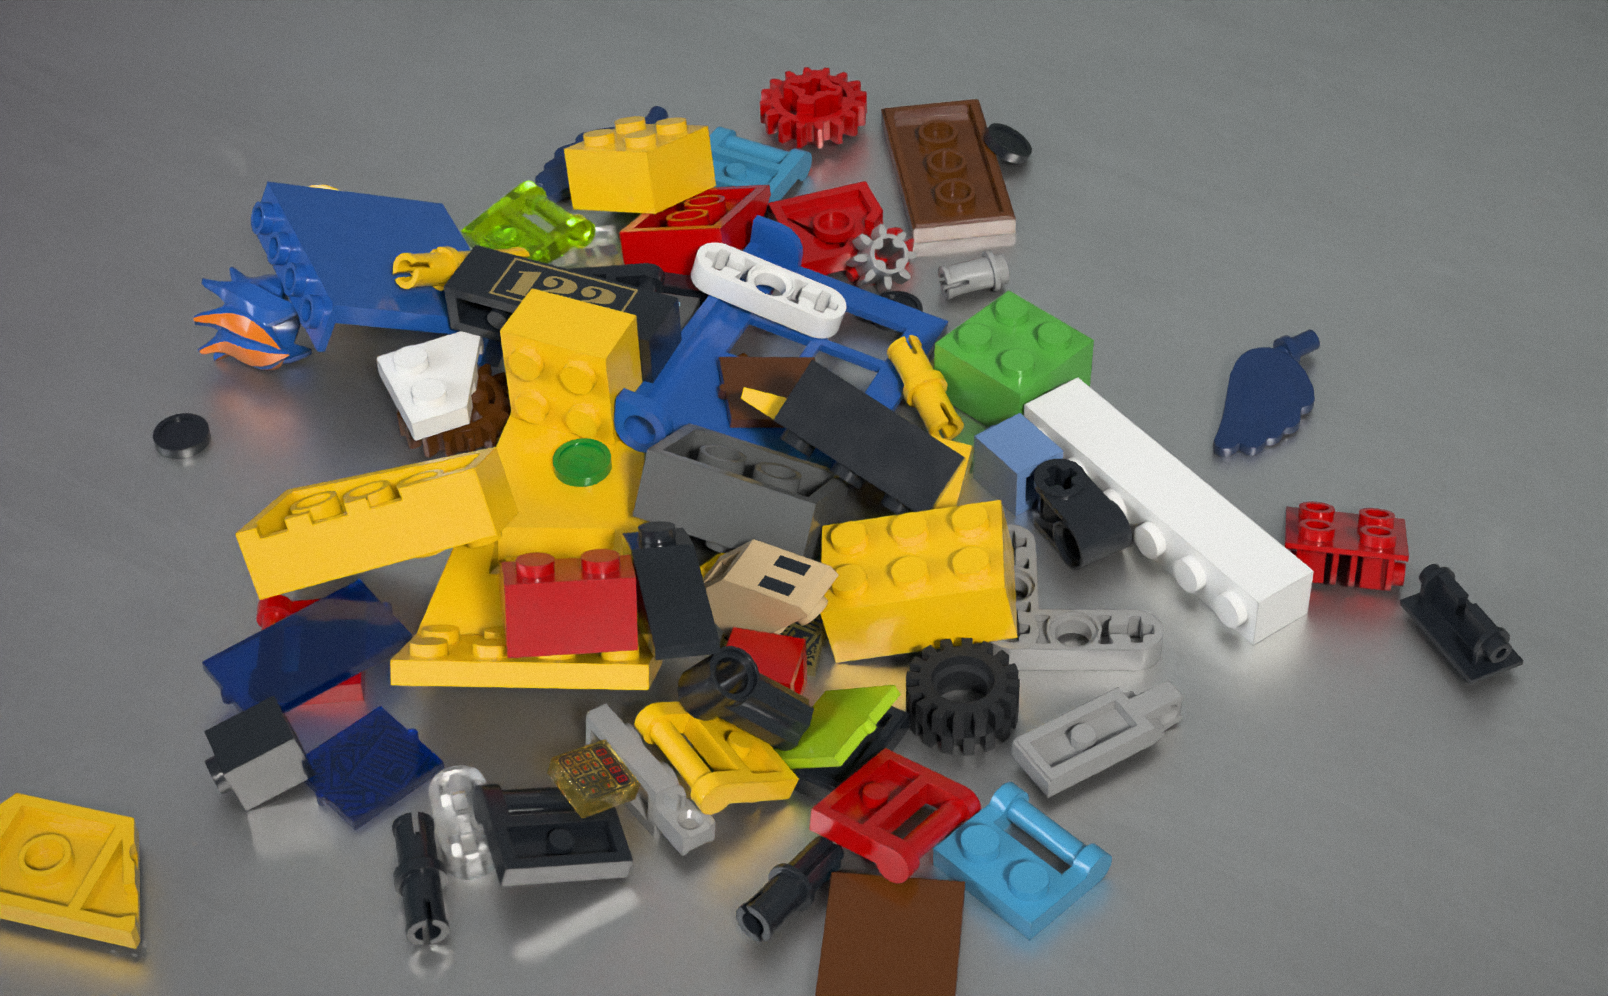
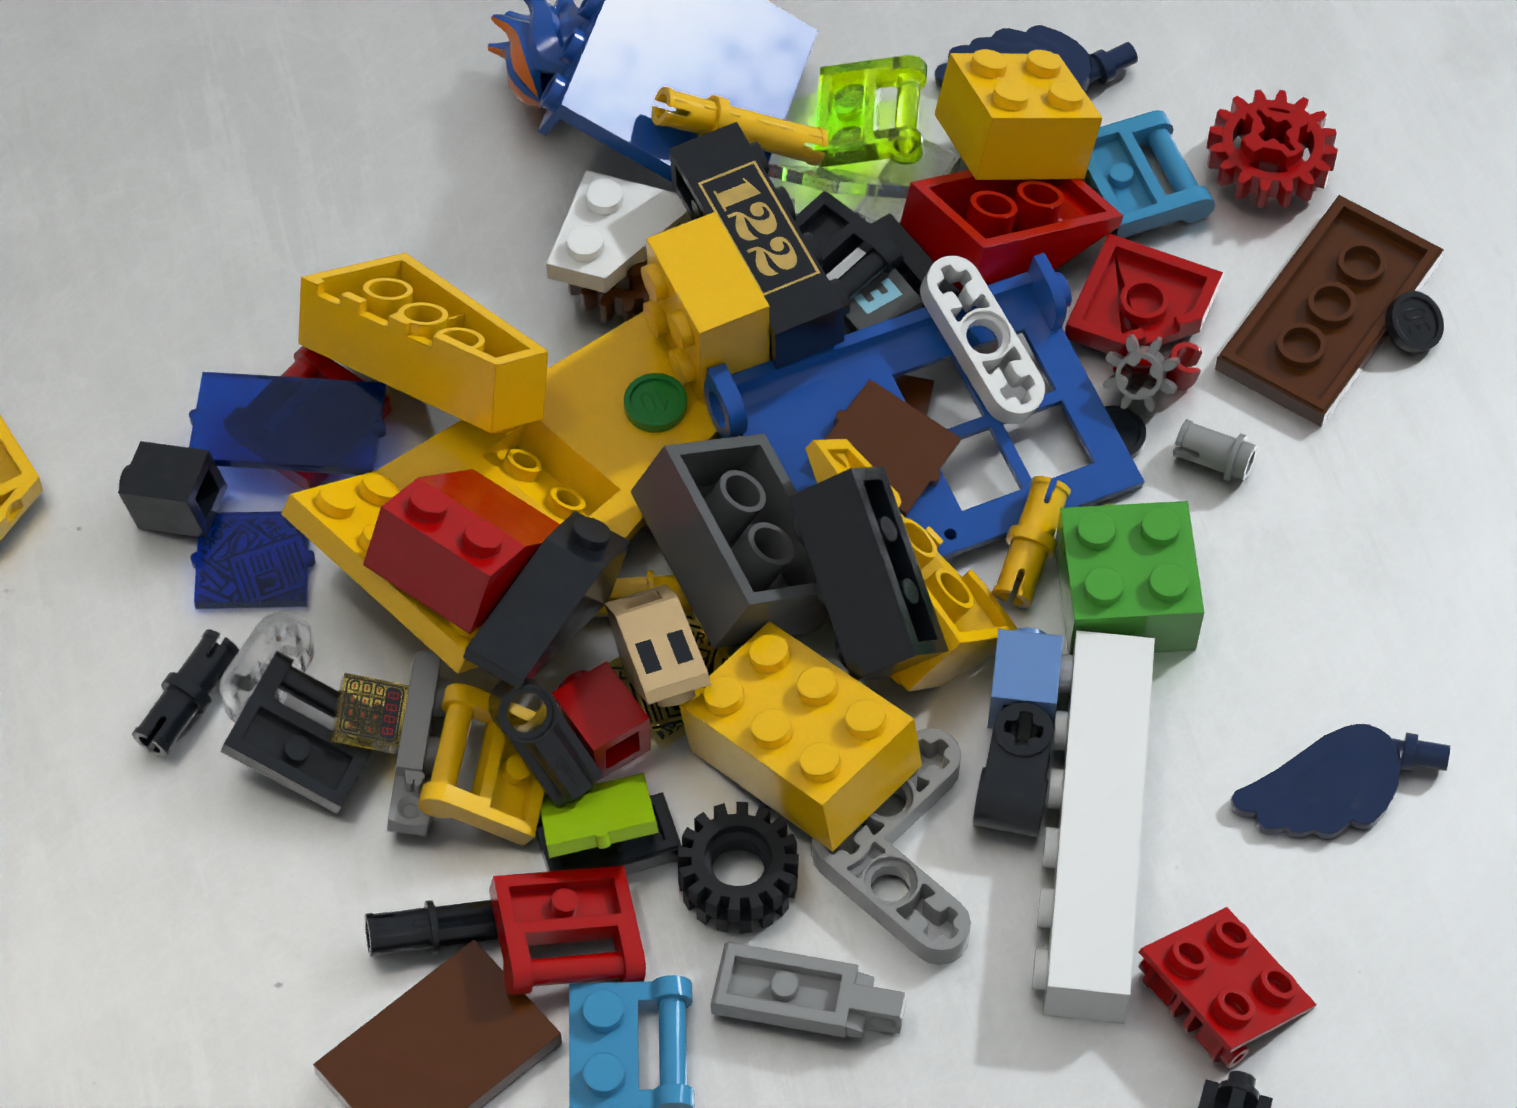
camera: 40 degrees right, 15 degrees up
black piece [153,413,211,459] -> none

